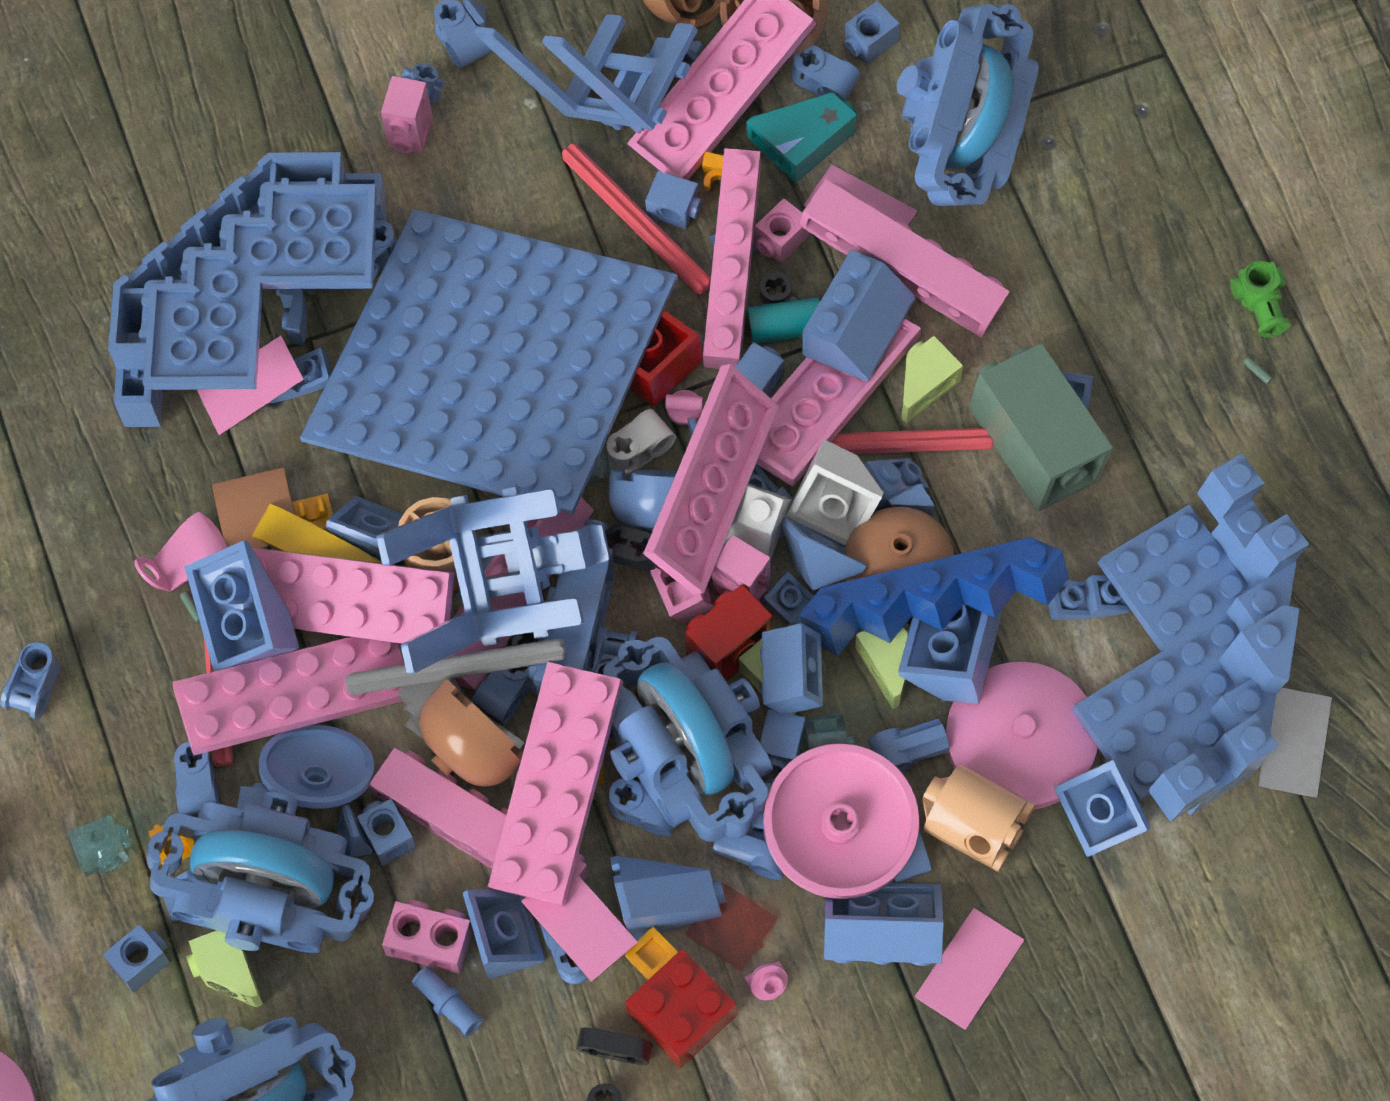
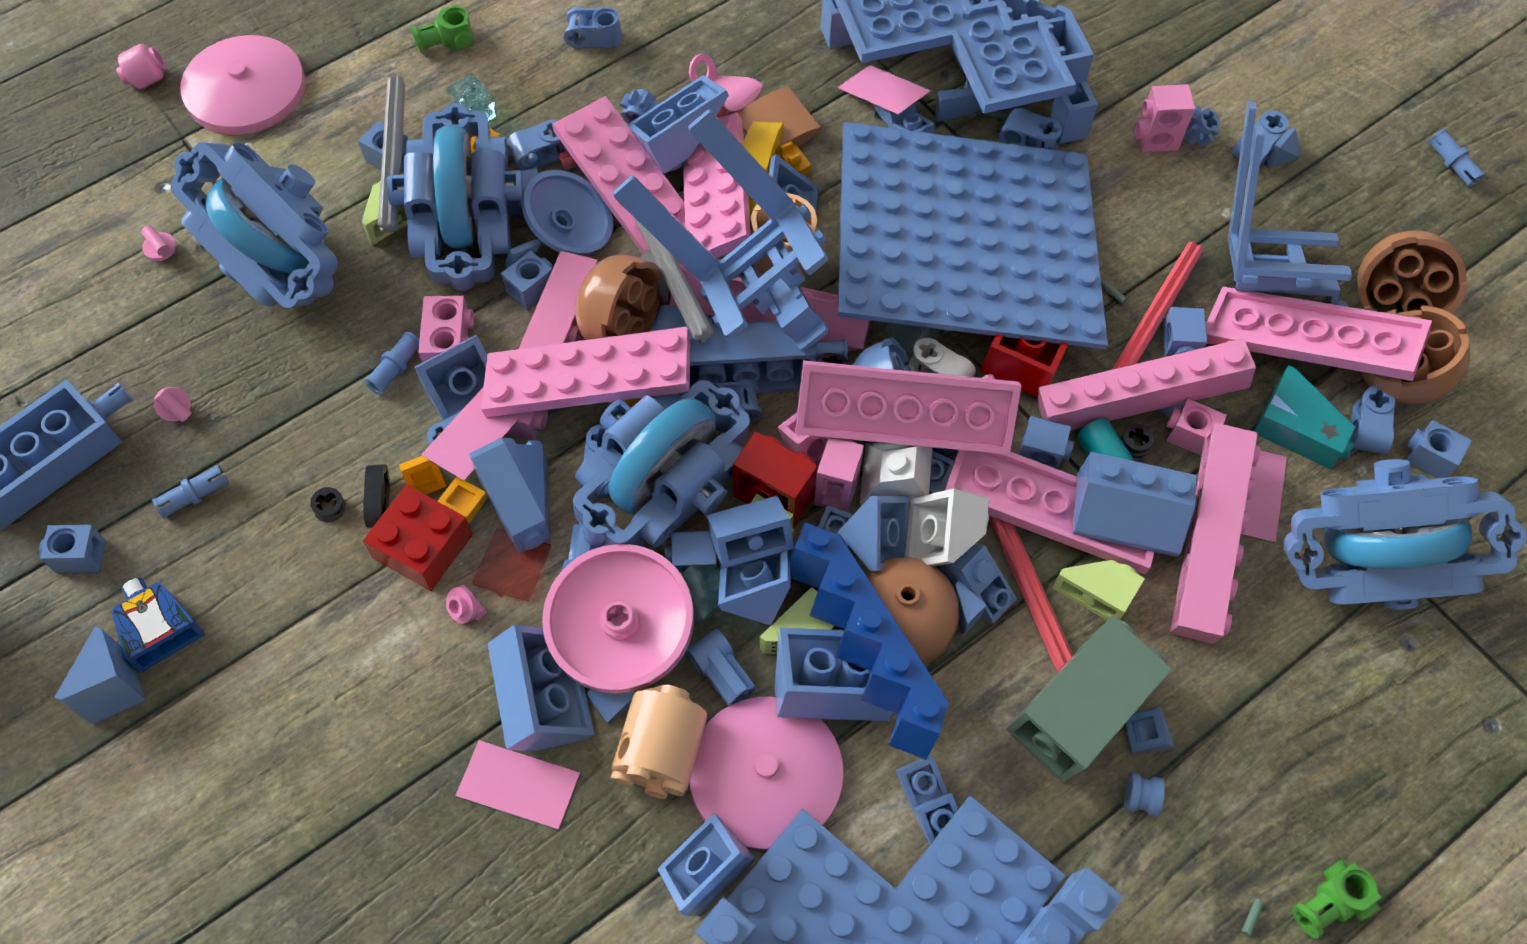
camera: 70 degrees right, 5 degrees down
none -> light grey axle [378,76,405,233]
none -> light orange tile [399,456,446,495]
none -> medium blue gear [620,89,659,124]
none -> medium blue slope [718,550,791,626]
none -> sand green piece [1101,280,1127,305]
none -> medium blue wheel [1124,772,1165,817]

